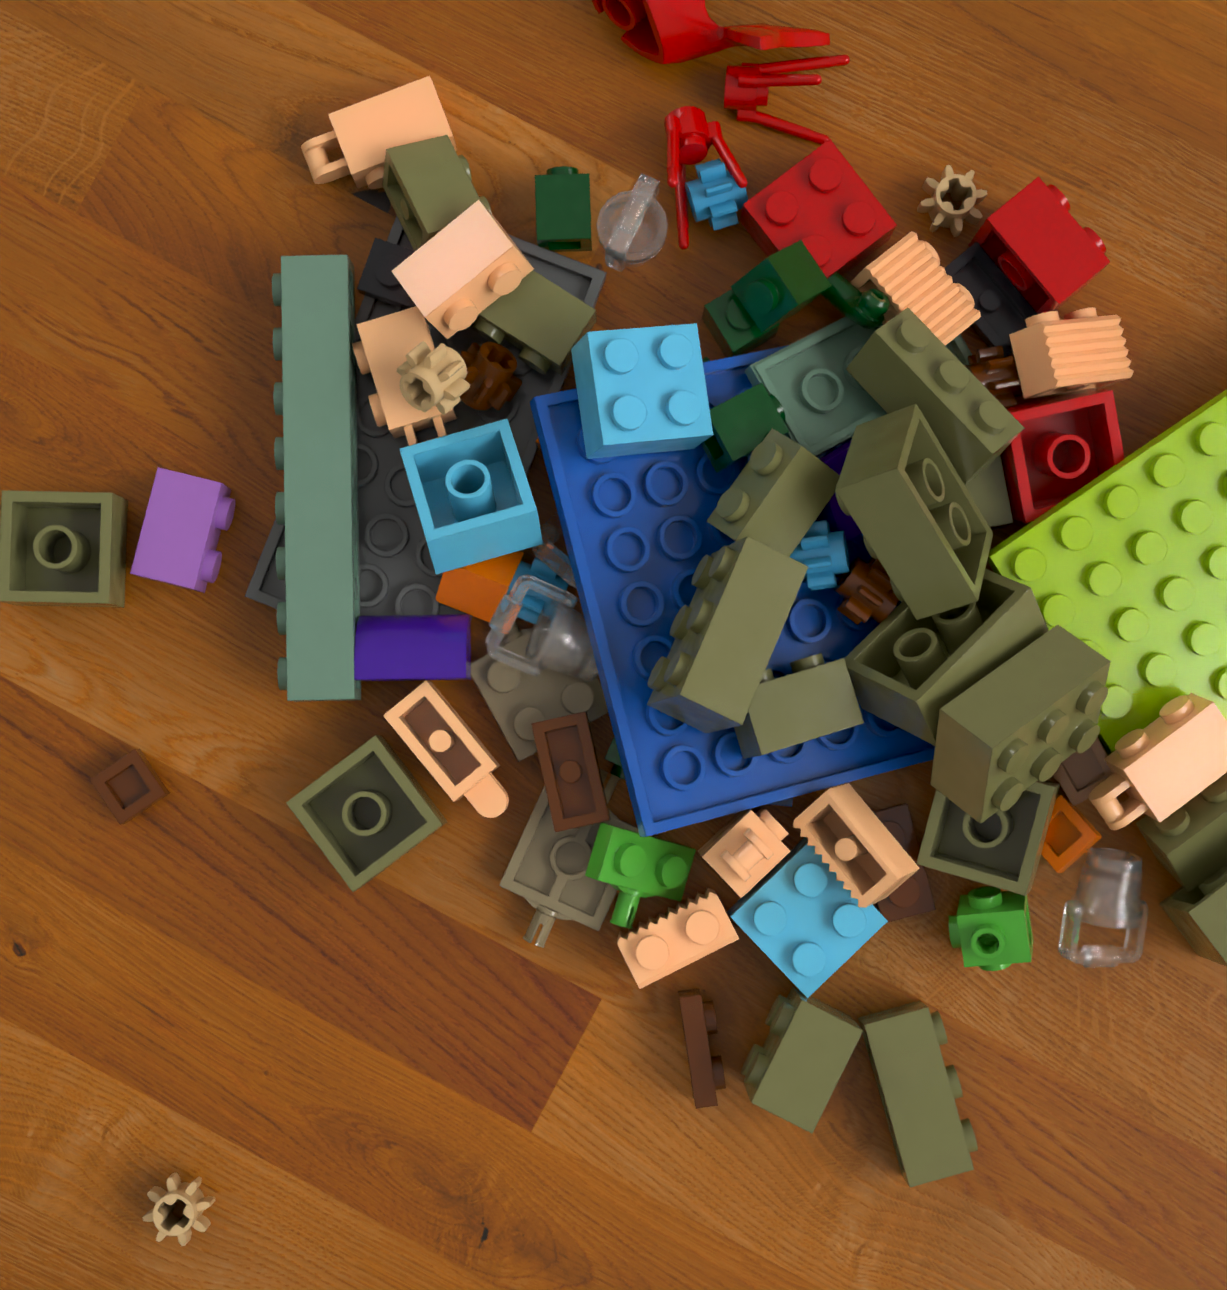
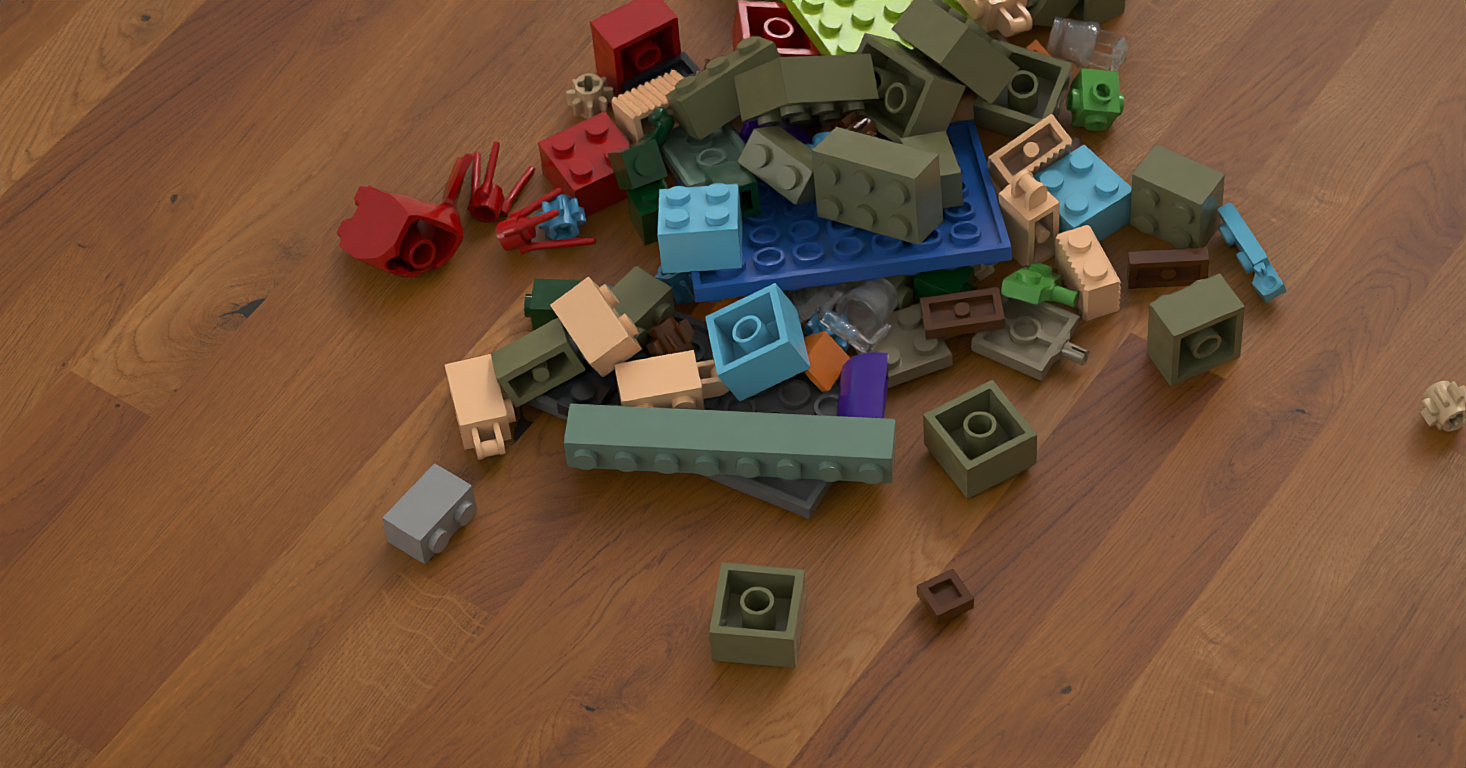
camera: 80 degrees left, 35 degrees down
medium lavender brick [130,467,235,593] -> none
tan gear [142,1172,216,1246] -> none
light nougat brick [383,680,509,818] -> none
tan gear [397,341,470,415] -> none
clear piece [597,173,668,272] -> none
olive brick [858,1000,978,1187] -> none
light nougat brick [1009,307,1134,399] -> none
none -> light grey brick [382,463,477,564]
none -> olive brick [1147,273,1245,386]
none -> medium azure hinge [1217,203,1287,303]

